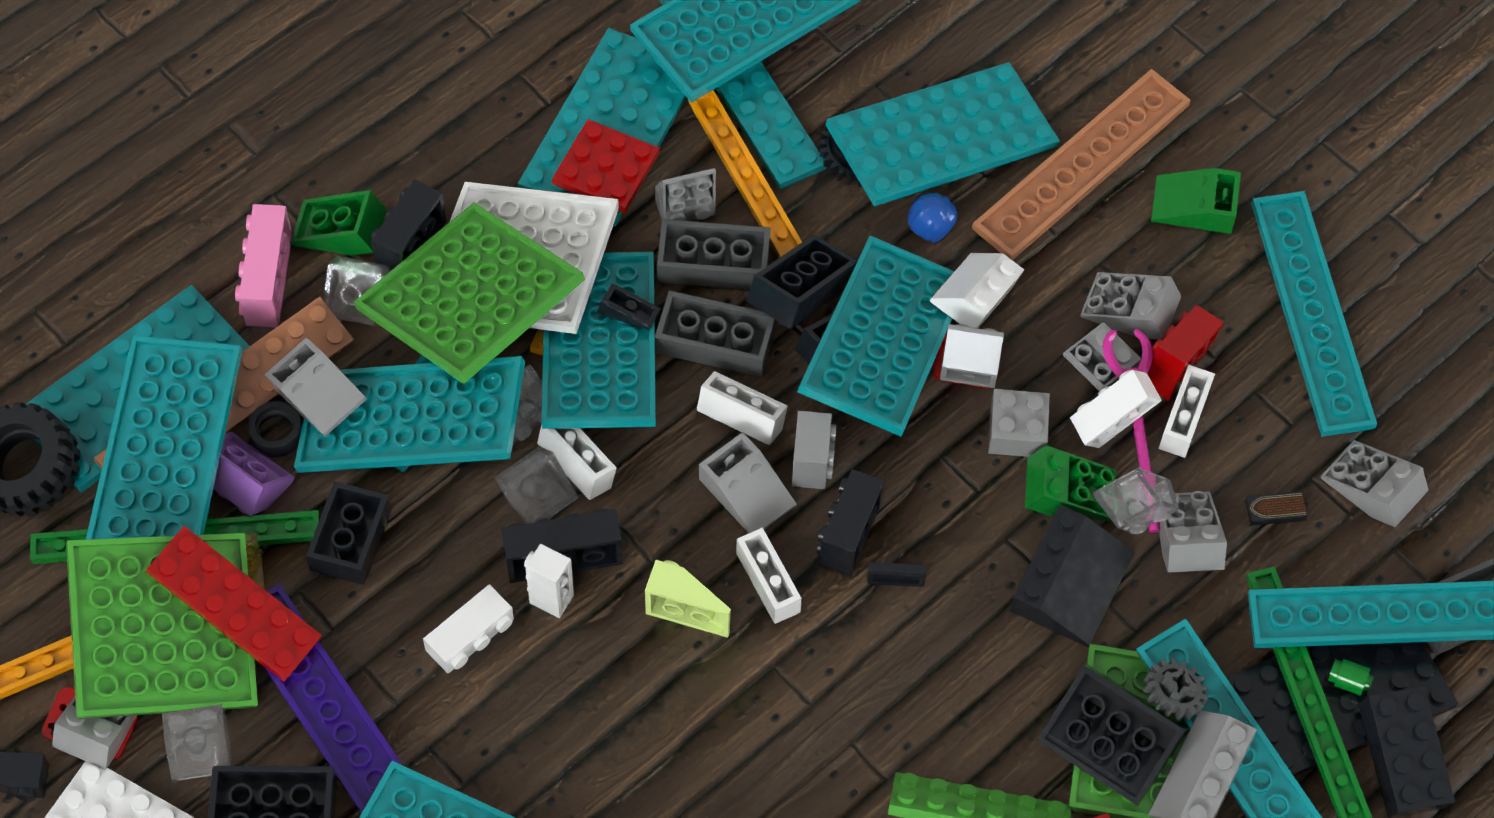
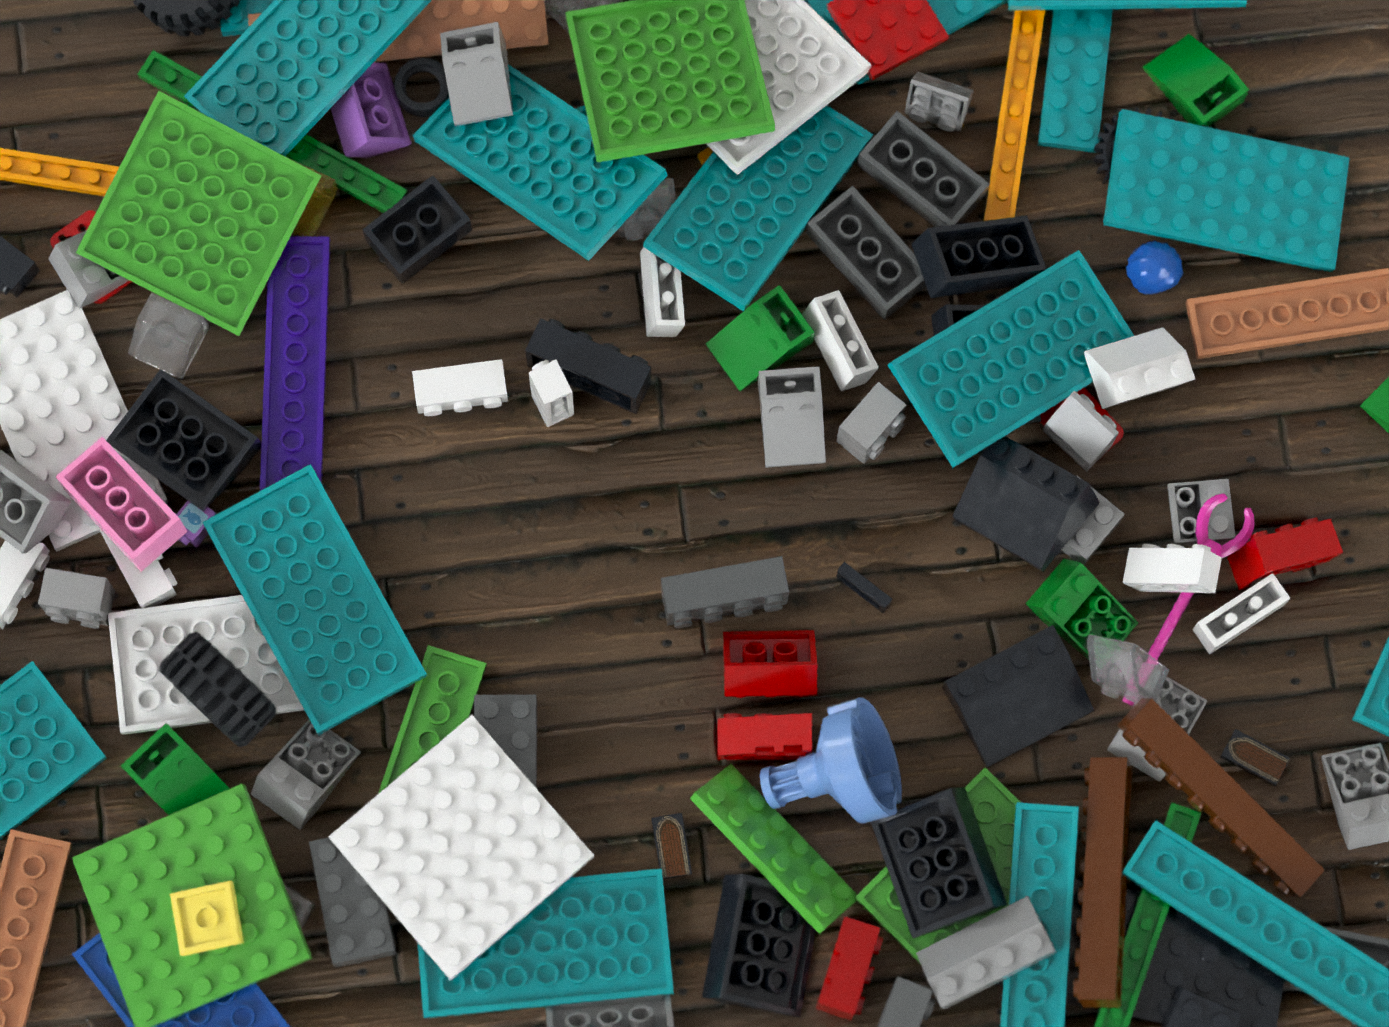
camera: 35 degrees right, 15 degrees up
red plate [145,526,322,682] -> none
clear slope [494,446,579,524] -> none
black slope [597,283,661,330] -> none
yellowish green slope [645,560,731,638] -> none
white brick [736,527,802,624] -> none
black brick [816,469,884,577] -> none
light grey slope [1080,272,1181,340] -> none
dark grey gear [1143,658,1208,721] -> none
green brick [1328,659,1374,696] -> none
none -> dark grey brick [661,556,789,628]
none -> green slope [705,285,815,392]
none -> red wedge [717,713,812,760]
none -> red slope [723,630,817,698]
none -> medium blue piece [760,698,902,824]
none -> black slope [953,436,1100,572]
none -> reddish brown brick [1073,757,1132,1008]
none -> reddish brown brick [1118,698,1325,898]
none -> green slope [1143,34,1249,127]

